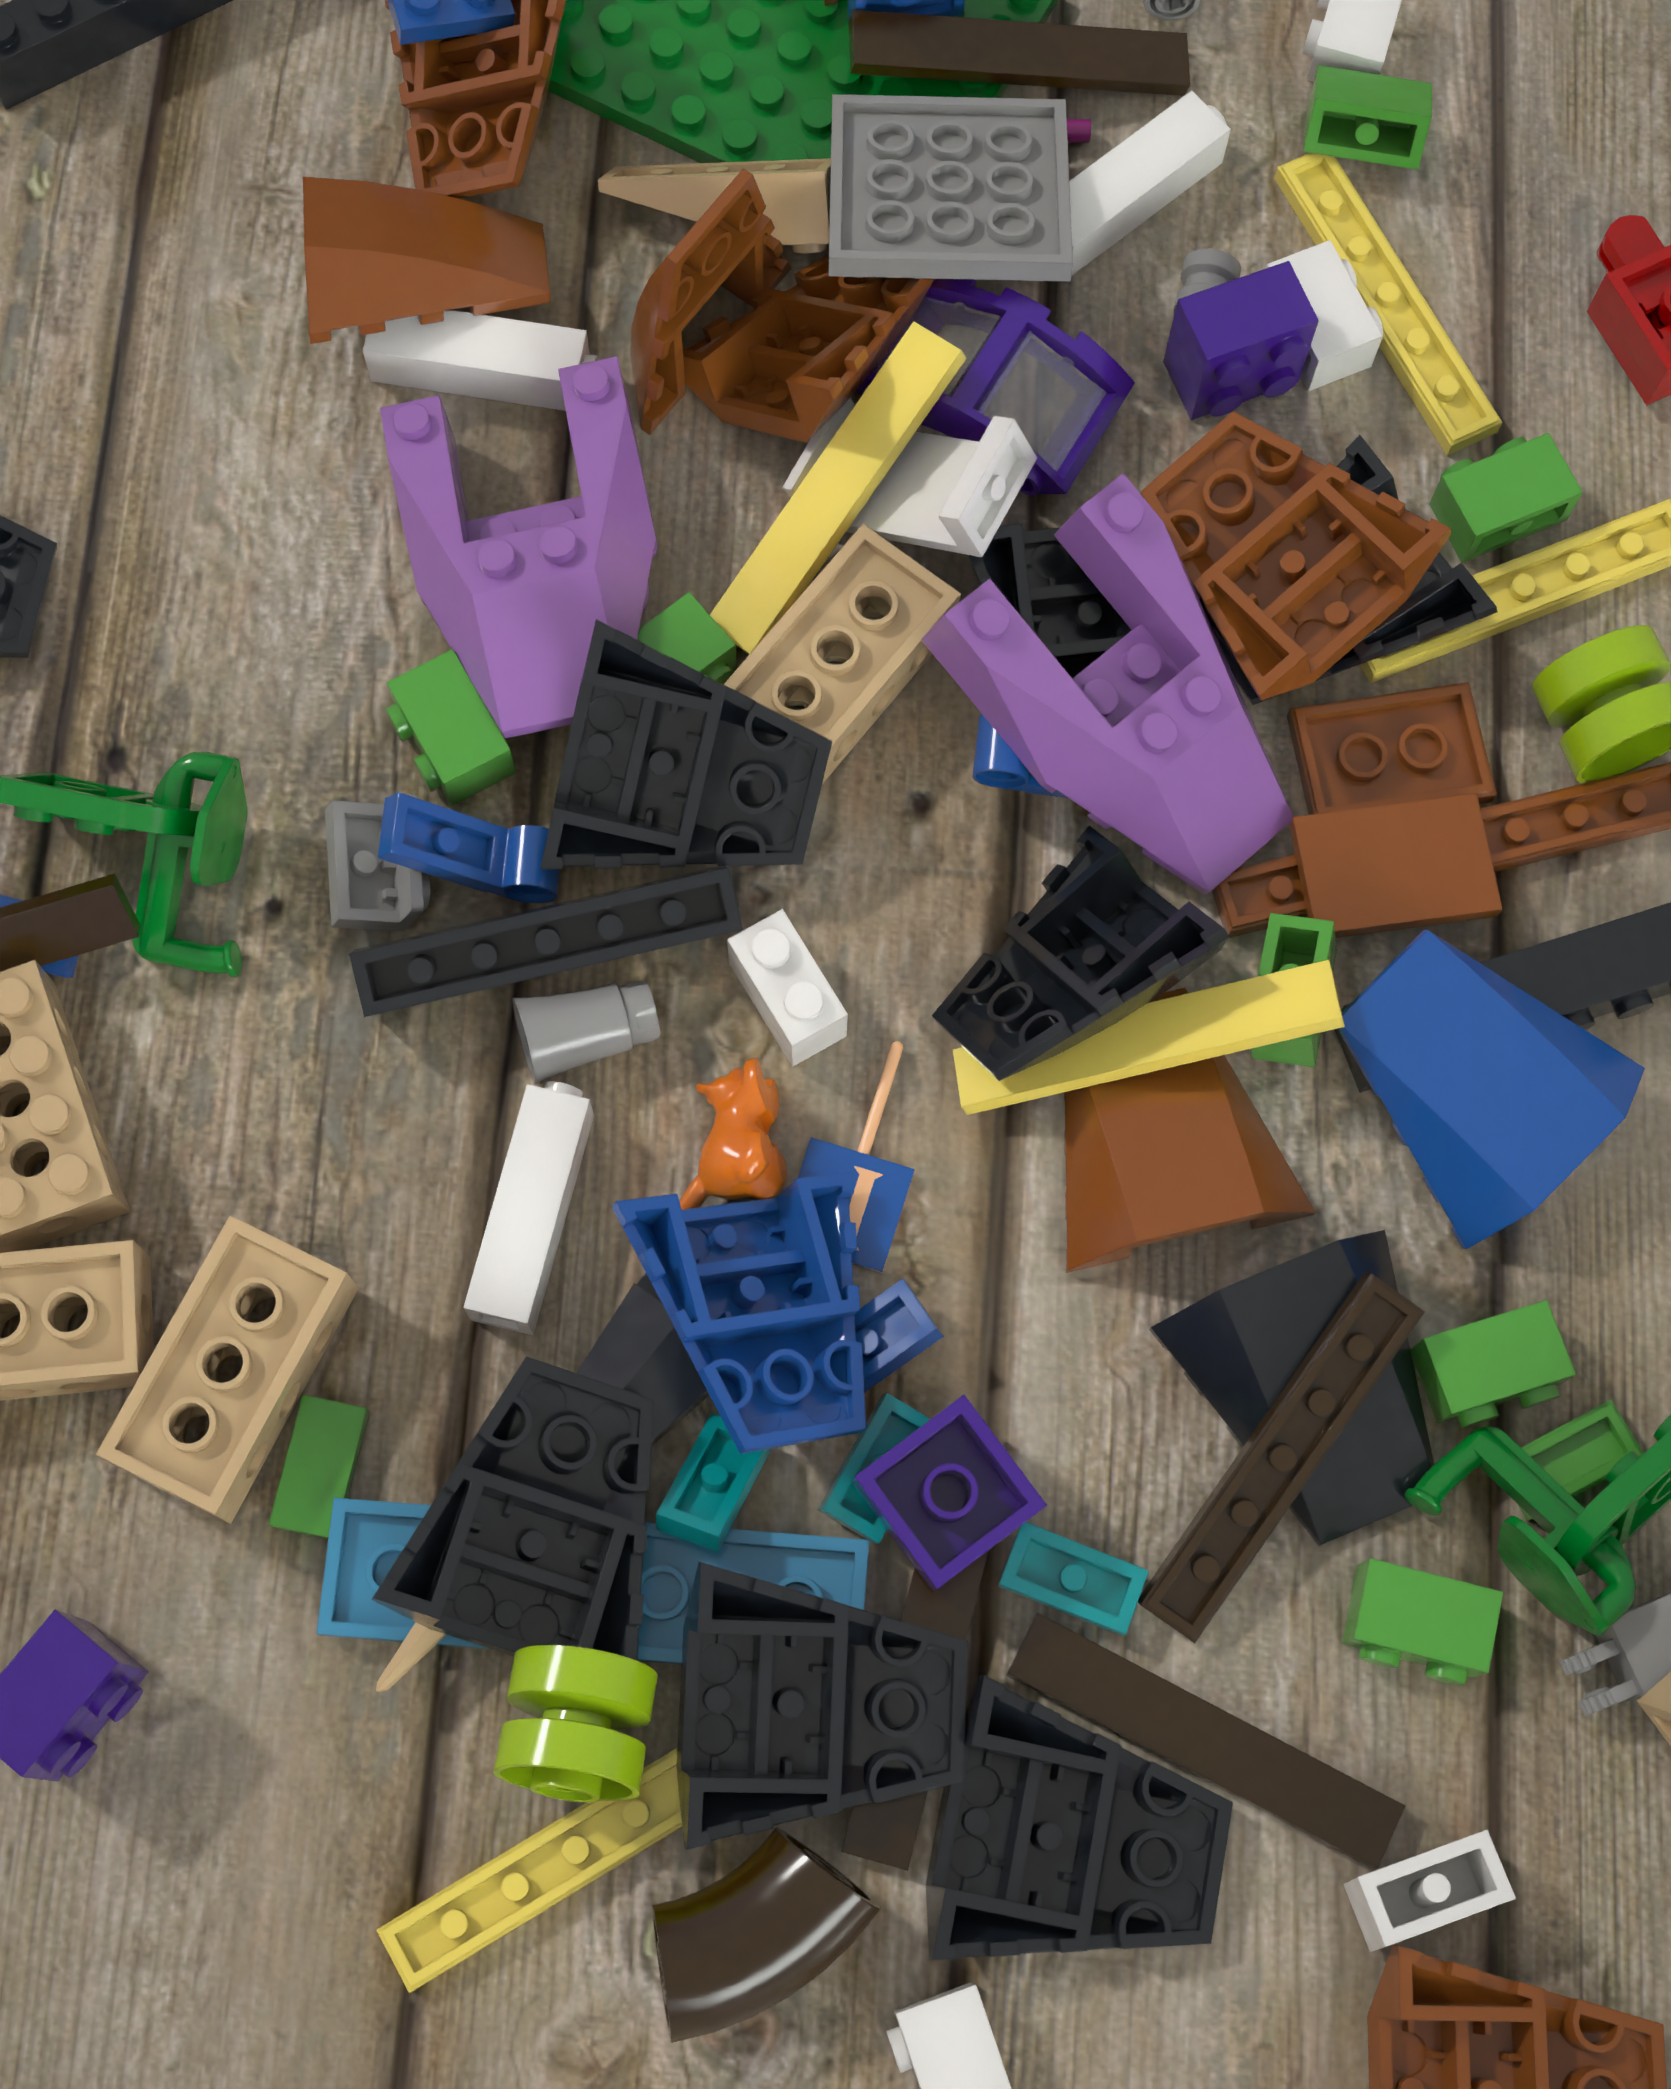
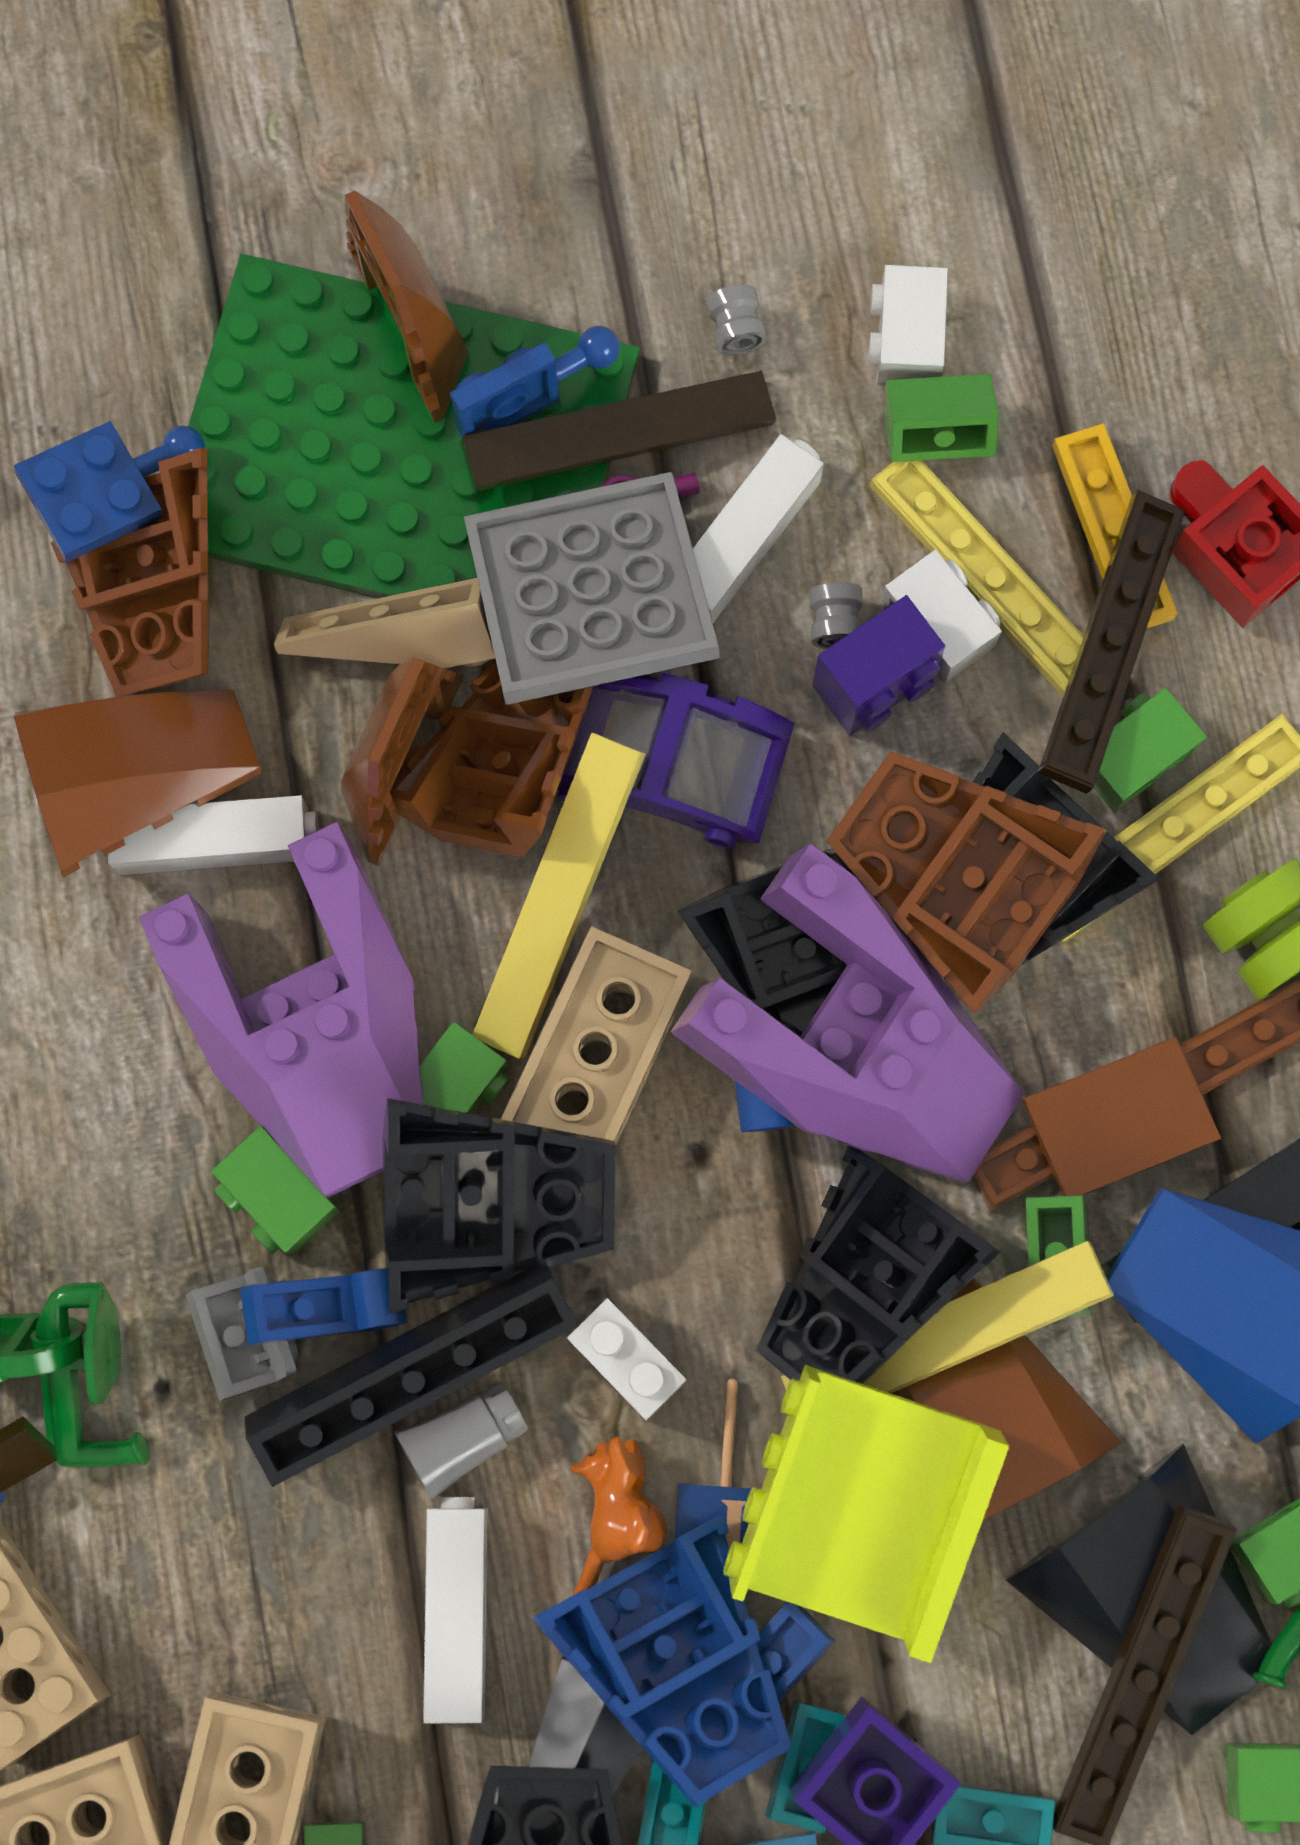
camera: 10 degrees left, 5 degrees up
white panel [782,398,1037,557] -> none
dark orange tile [1287,682,1497,815] -> none
none -> neon yellow panel [723,1365,1009,1663]
none -> dark brown tile [1037,490,1186,794]
none -> yellow plate [1052,423,1178,628]

